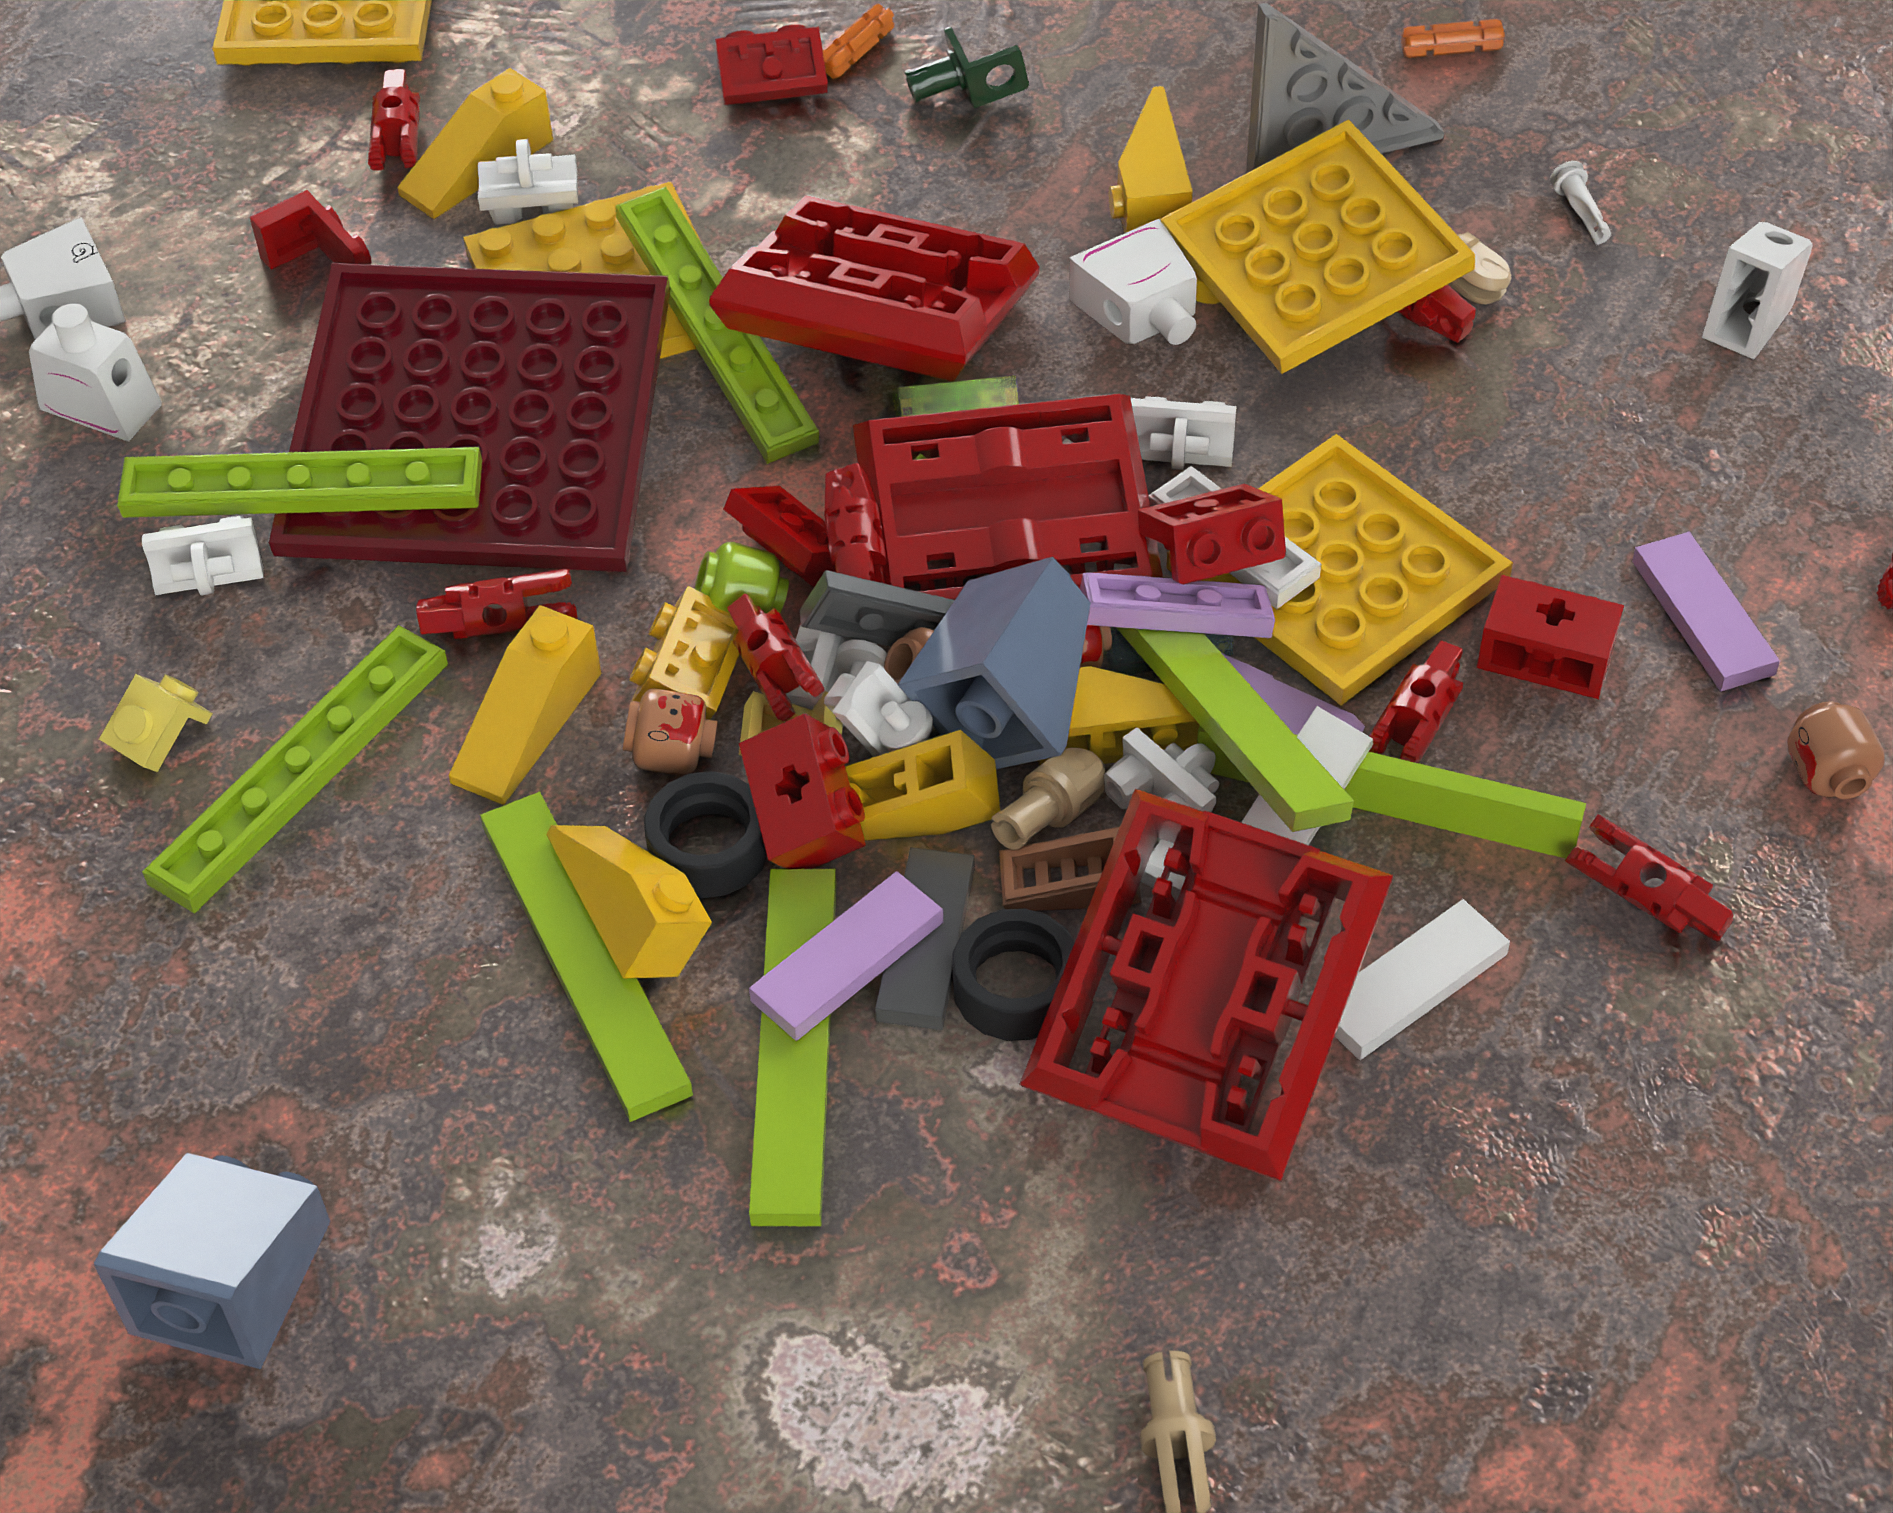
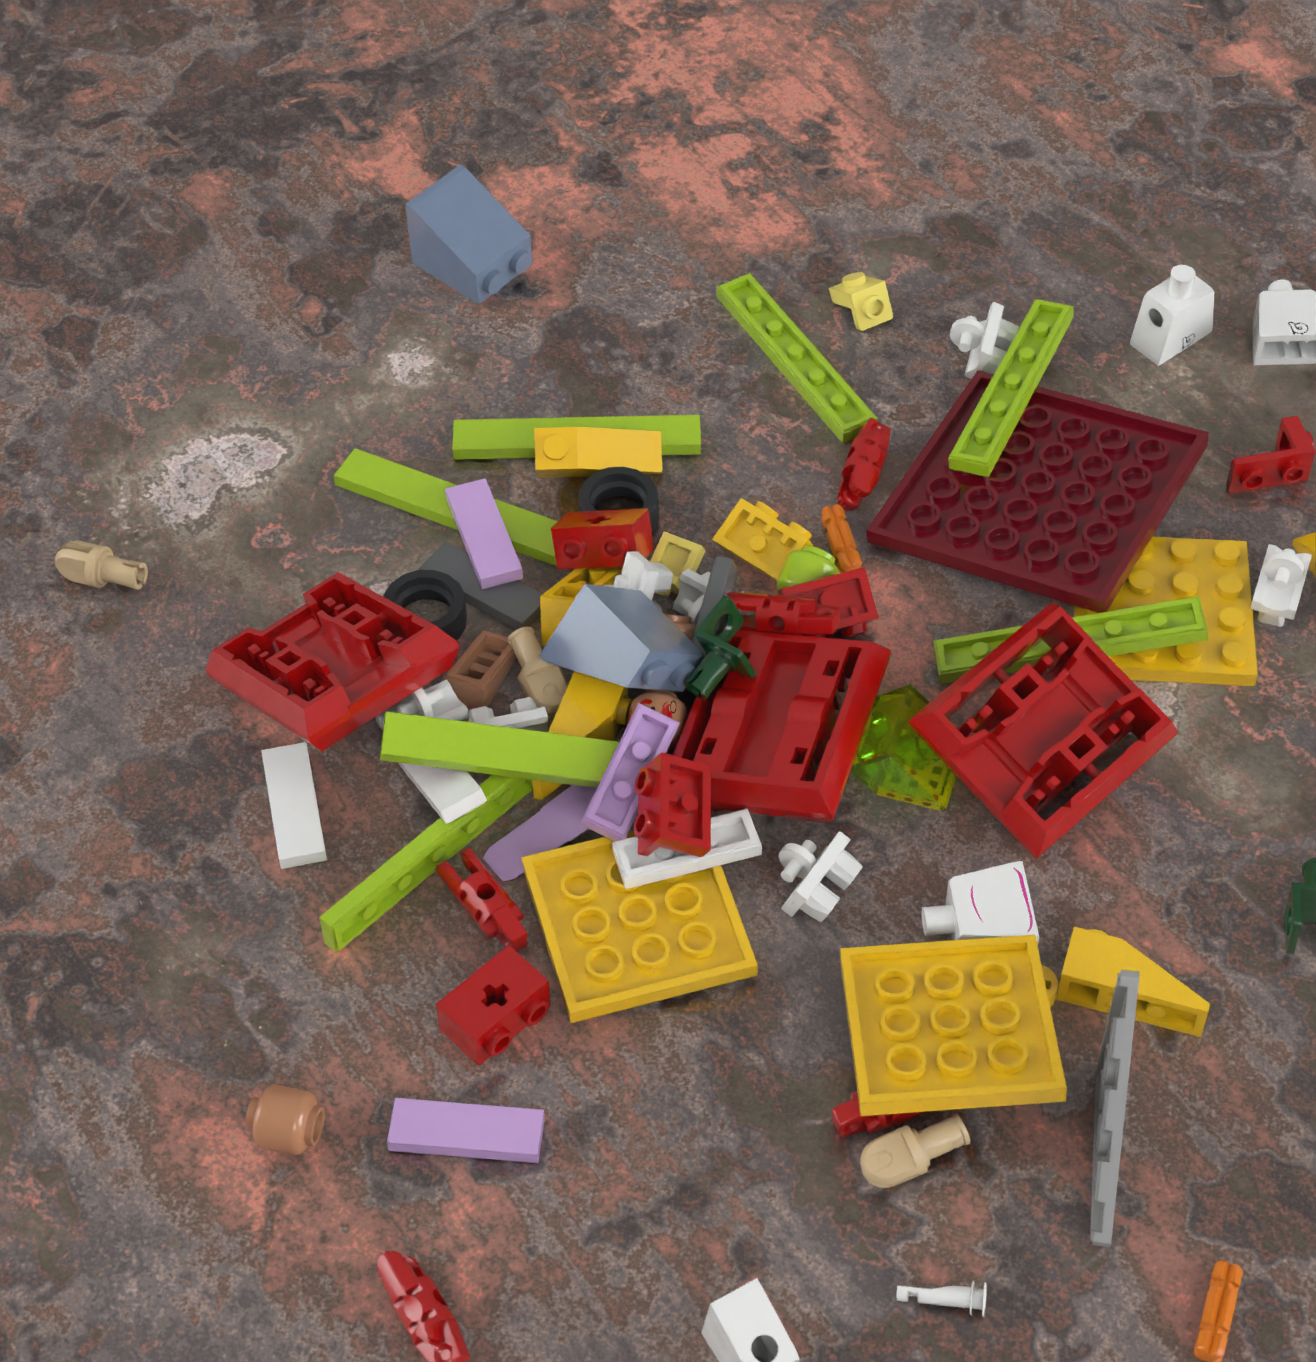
camera: 115 degrees right, 0 degrees up
yellow slope [448,605,602,805] -> none
nougat head [623,688,718,776] -> none
red hinge [727,594,825,722] -> none
red hinge [1565,814,1733,942] -> none
none -> dark green bracket [683,596,756,701]
none -> orange axle [821,504,862,573]

